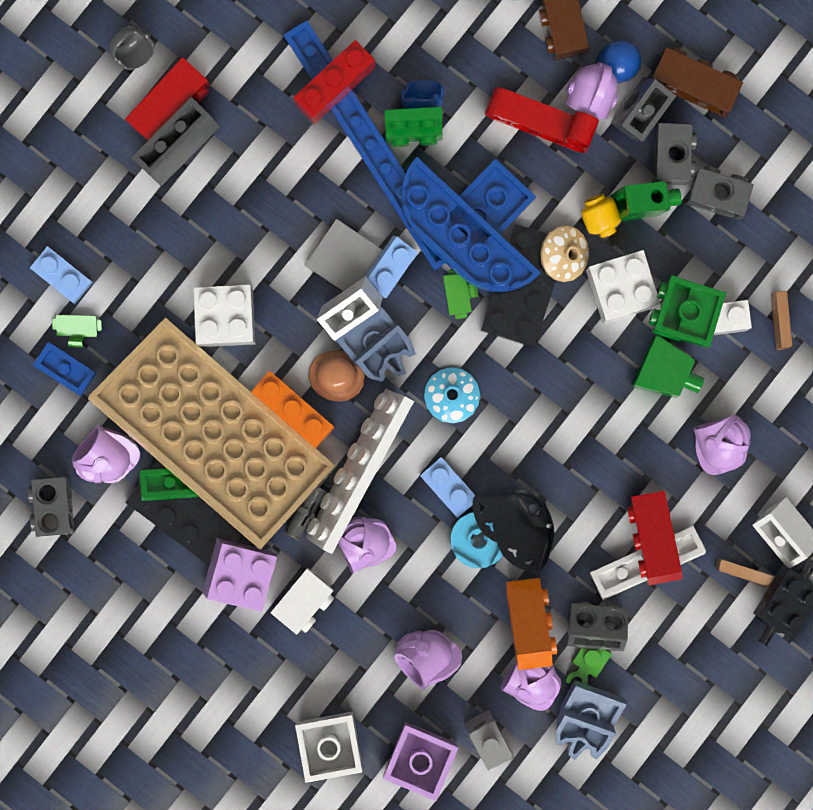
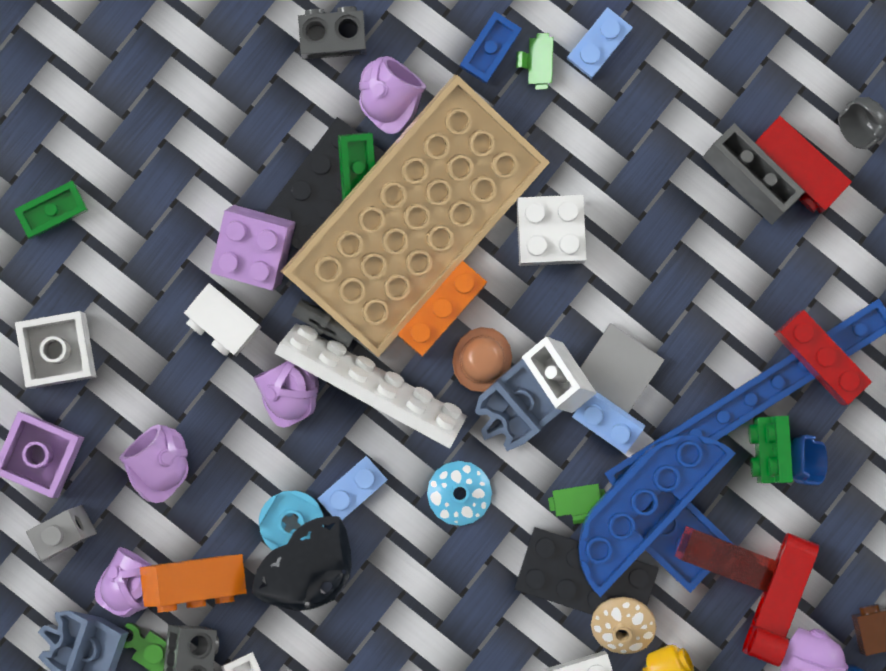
camera: 85 degrees right, 0 degrees up
none -> green plate [14,180,89,240]
none -> clear red slope [675,526,778,592]

